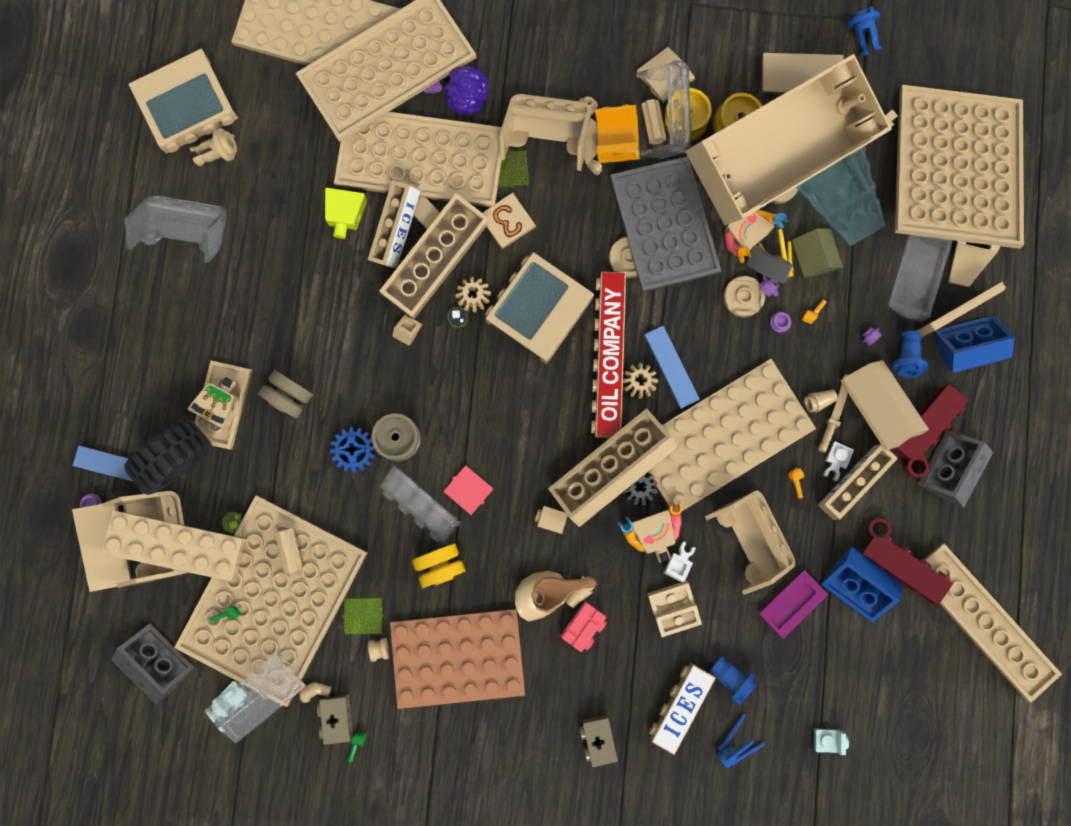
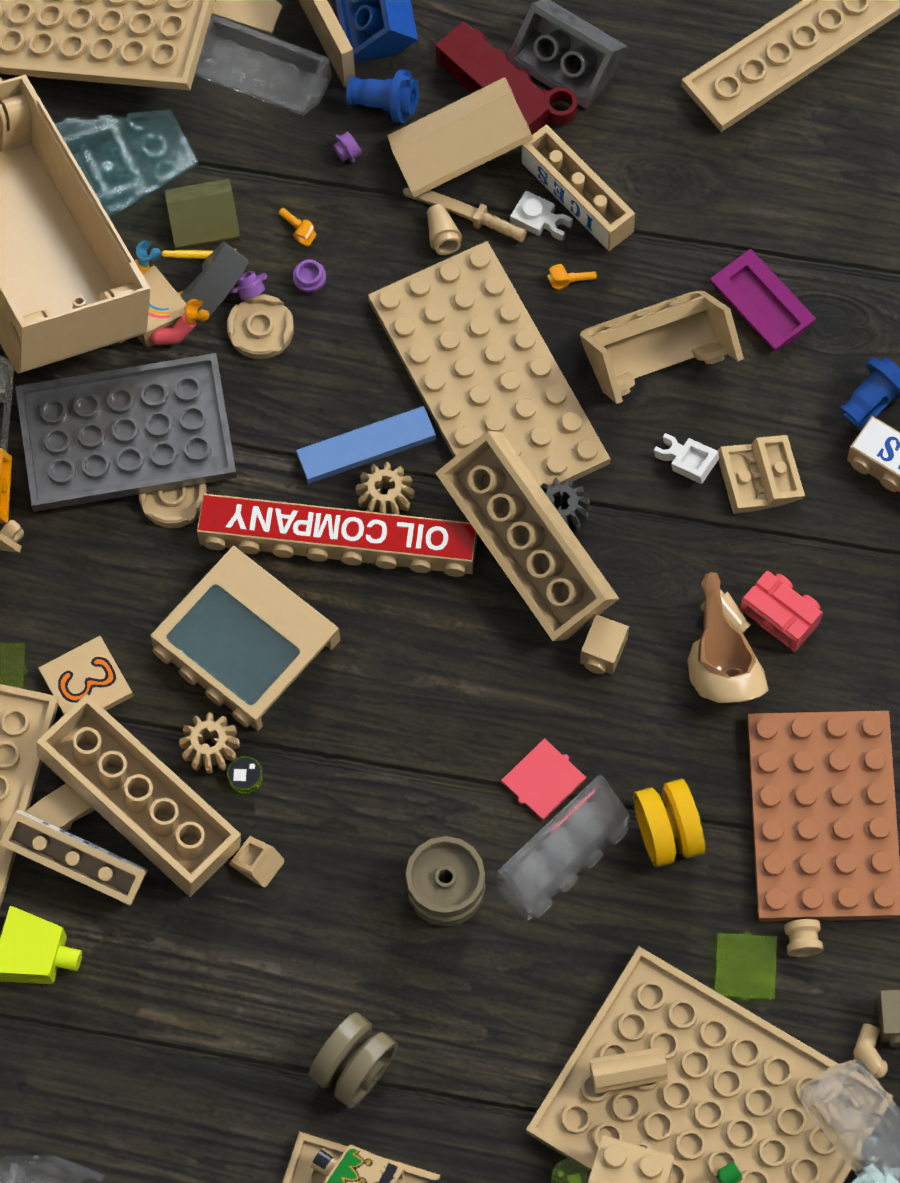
camera: 85 degrees left, 15 degrees down
blue gear [330,427,376,473] -> none
torso [618,500,682,563] -> none
blue slope [821,547,904,623] -> none
dark red hinge [863,519,953,607] -> none

